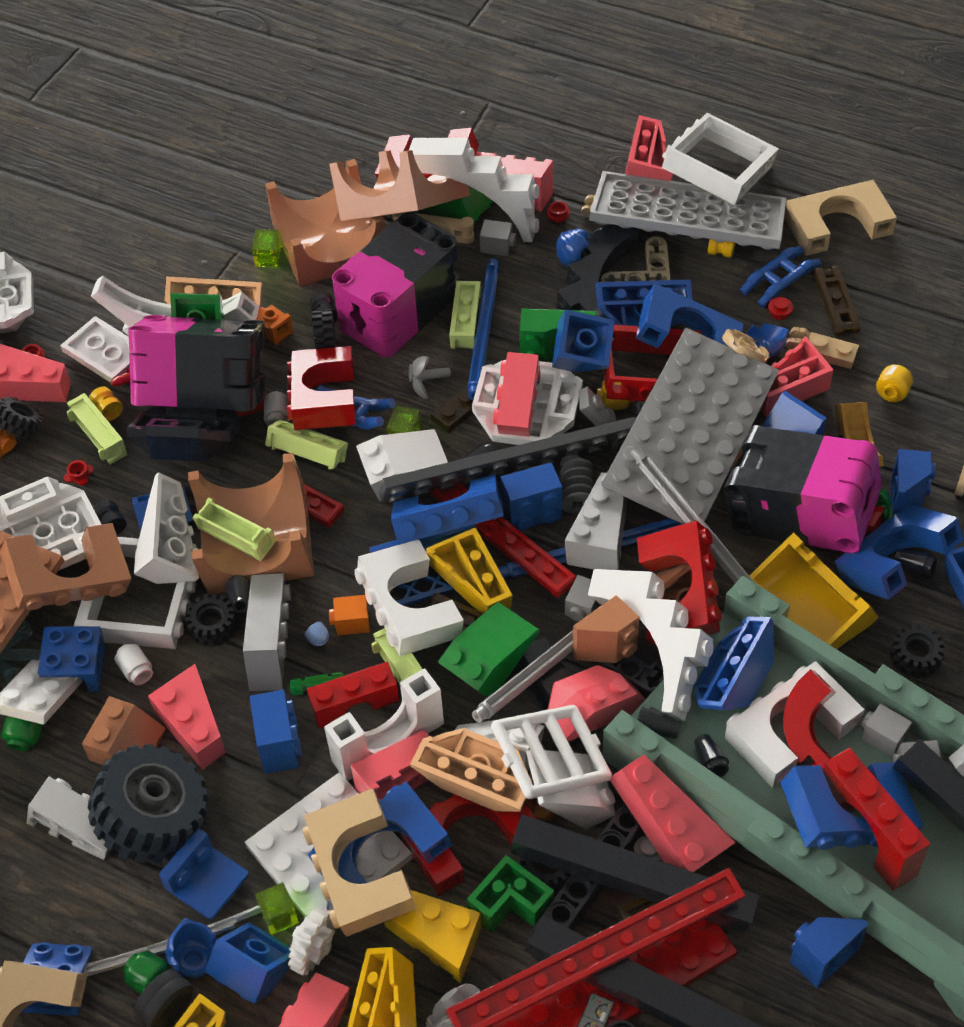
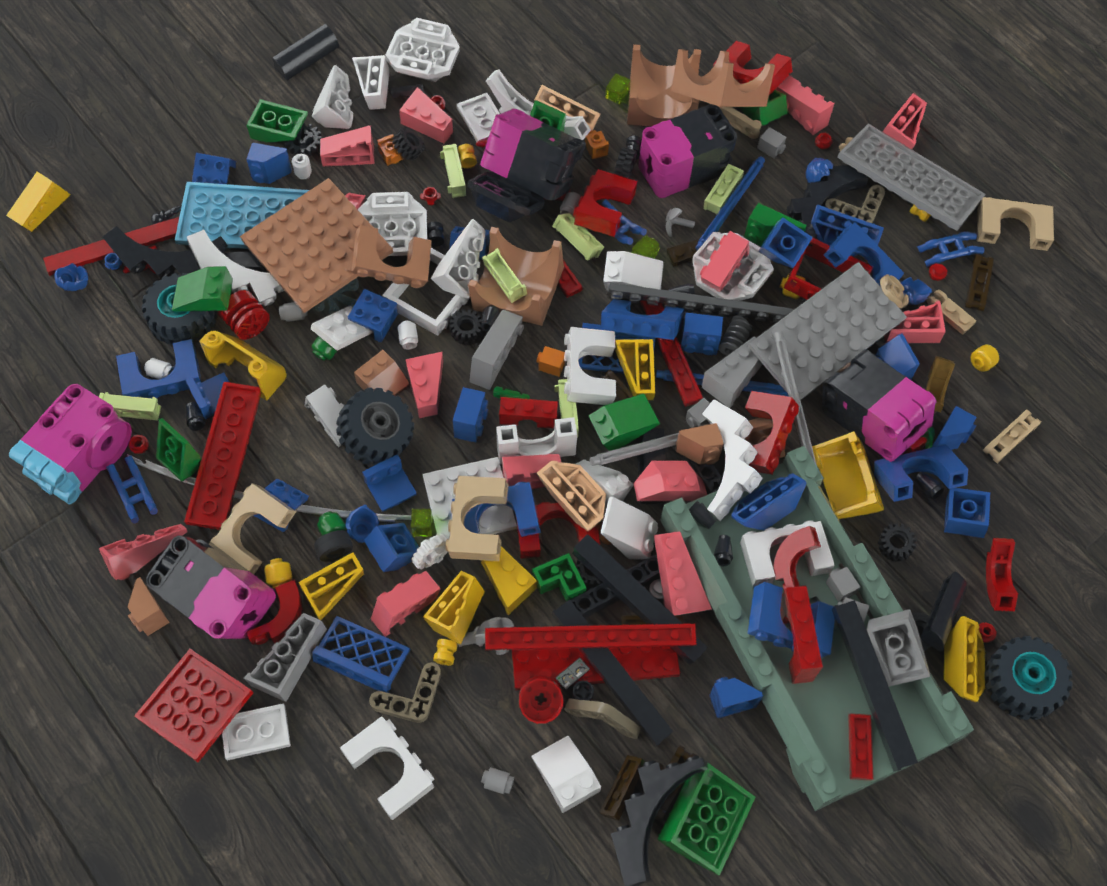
camera: 20 degrees right, 10 degrees up
light blue hinge [304,622,329,646] -> none
white arch [409,138,539,242] -> none
white bar [491,705,612,799] -> none
light grey plate [579,386,616,426] -> none
white window [662,113,779,205] -> none

